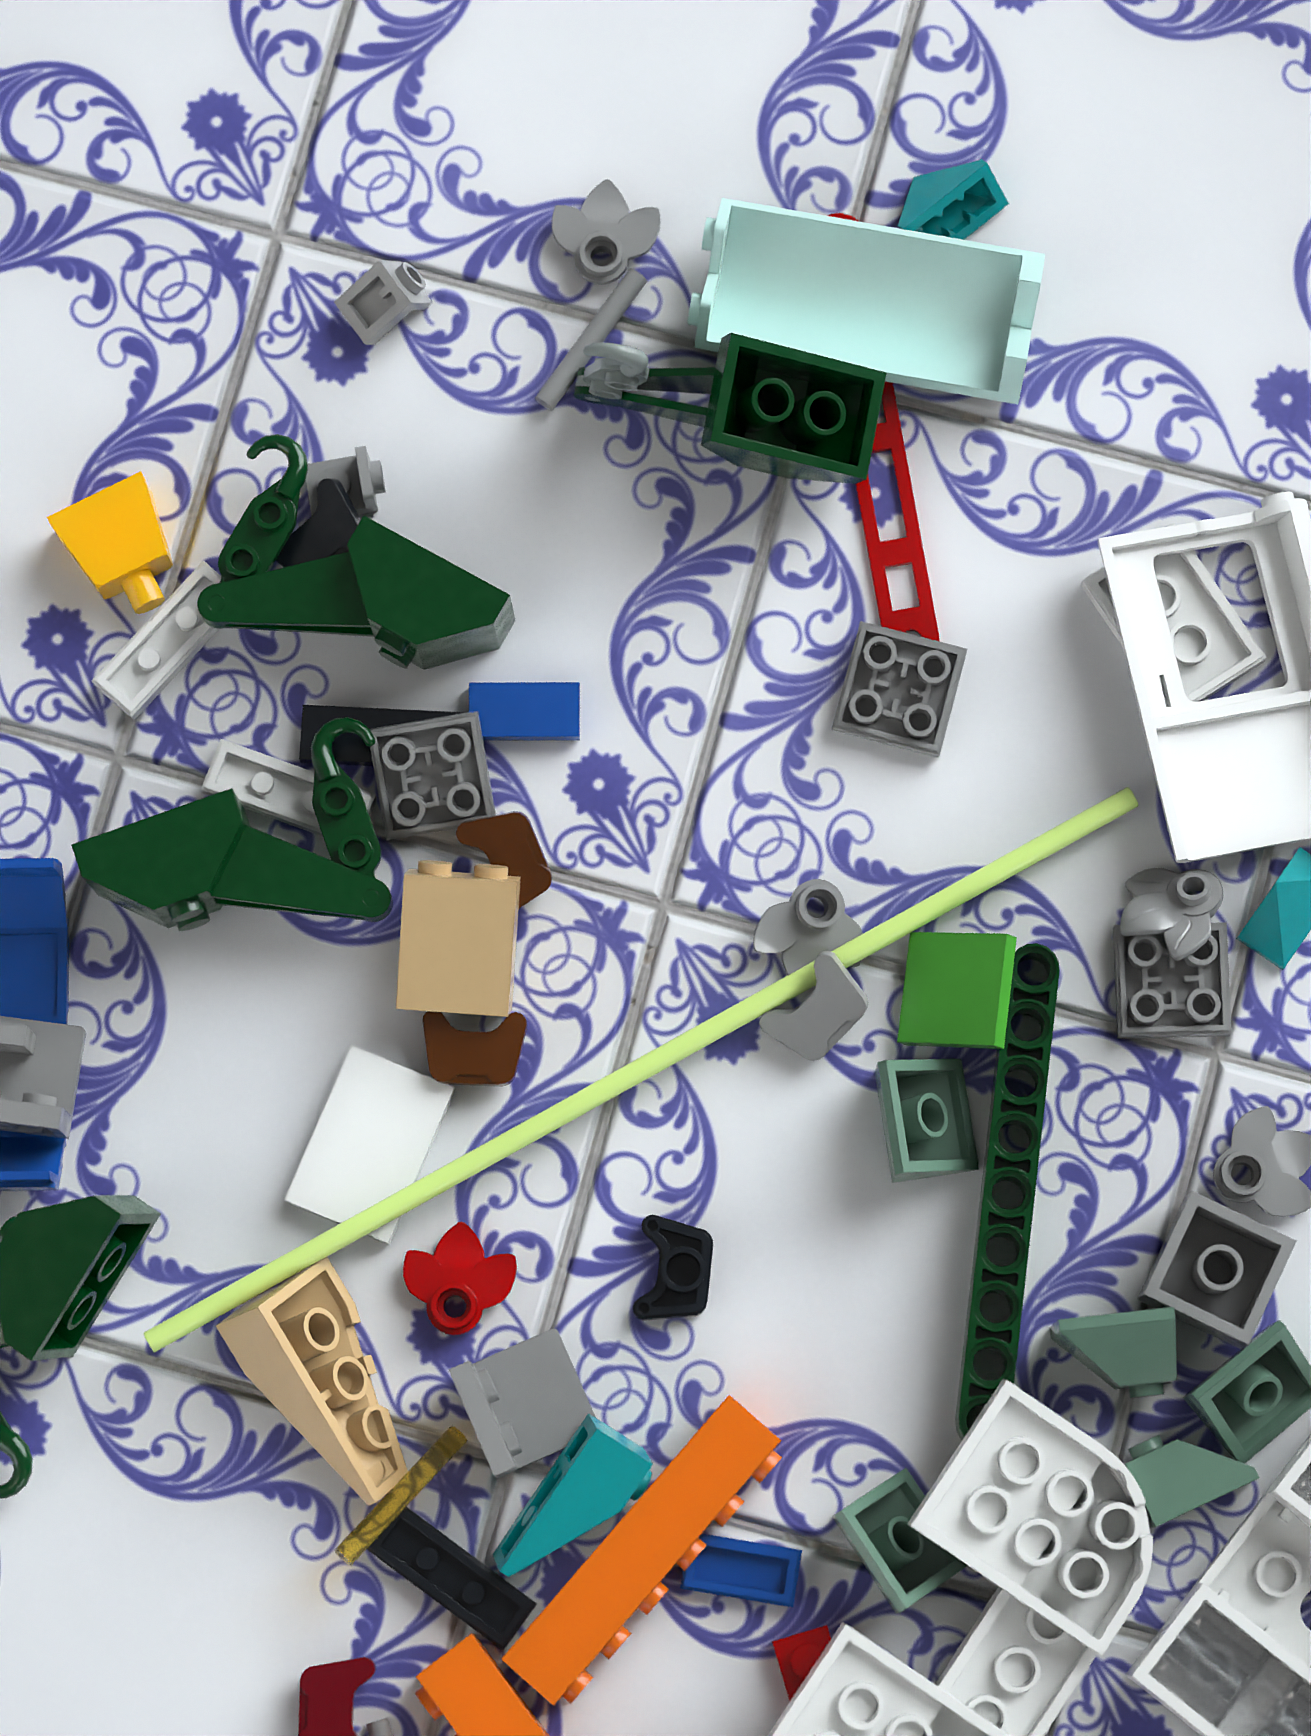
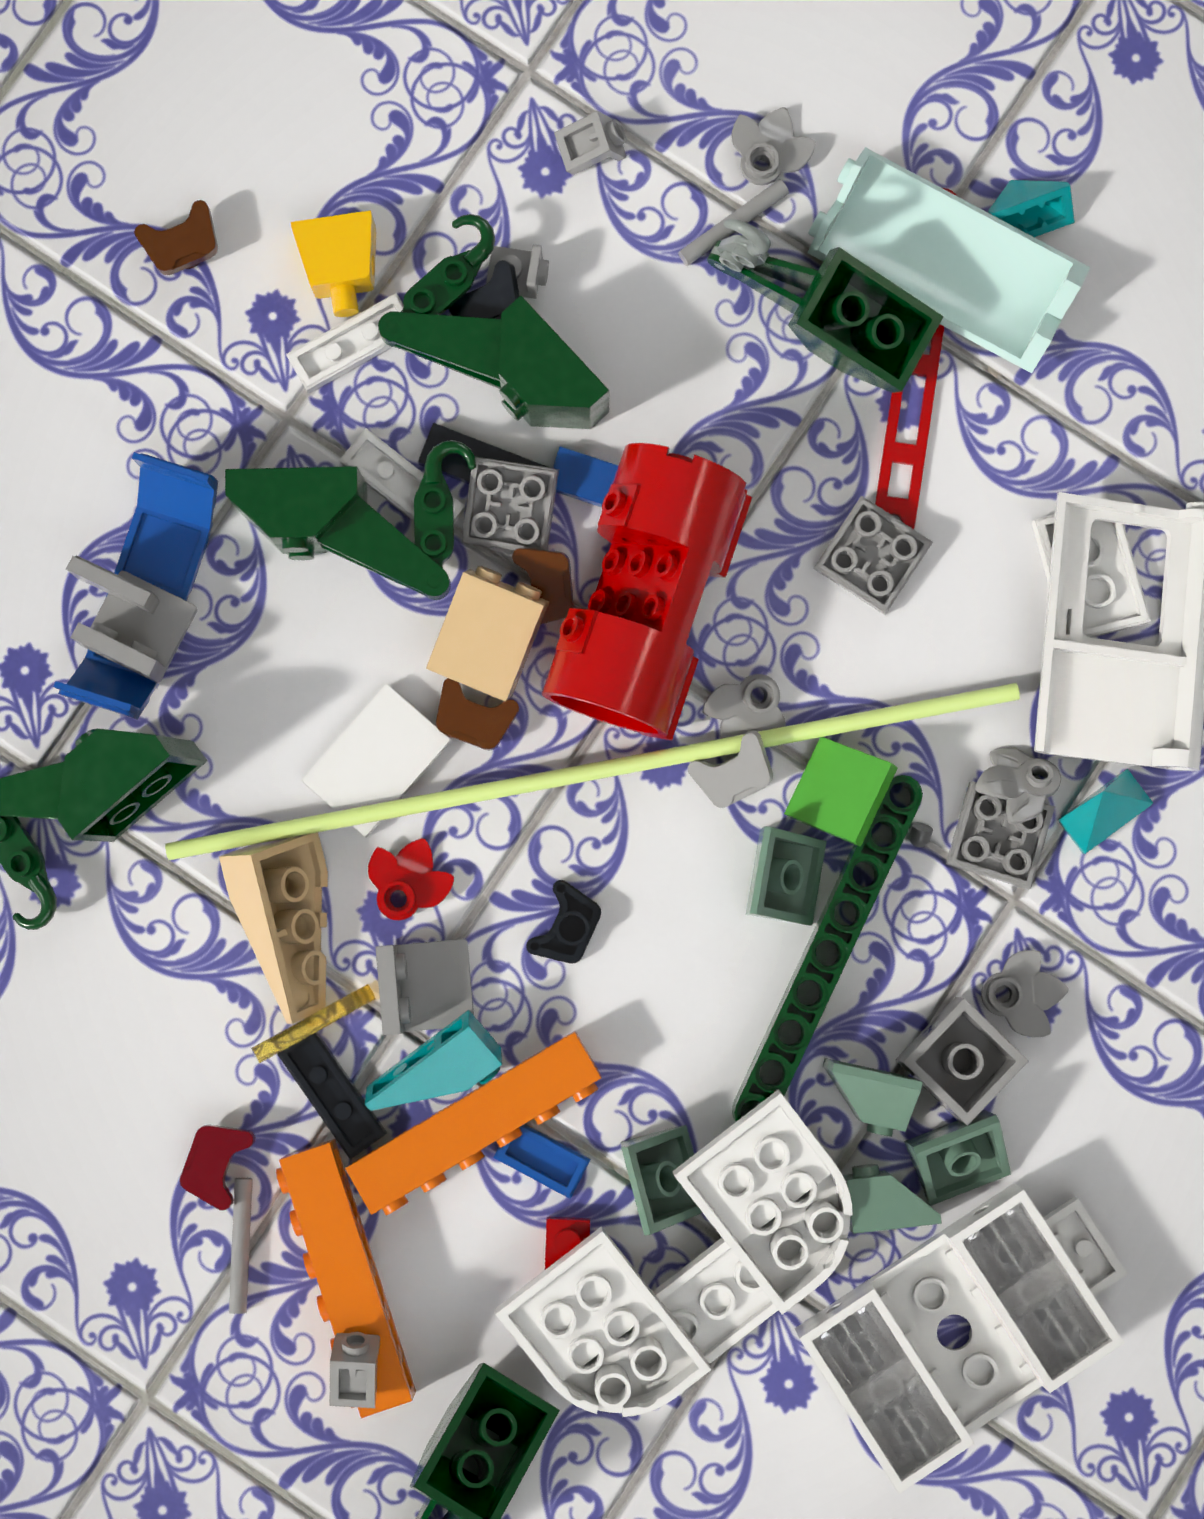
camera: 15 degrees right, 5 degrees up
none -> red cylinder [542,443,752,741]
none -> dark grey piece [909,822,933,848]

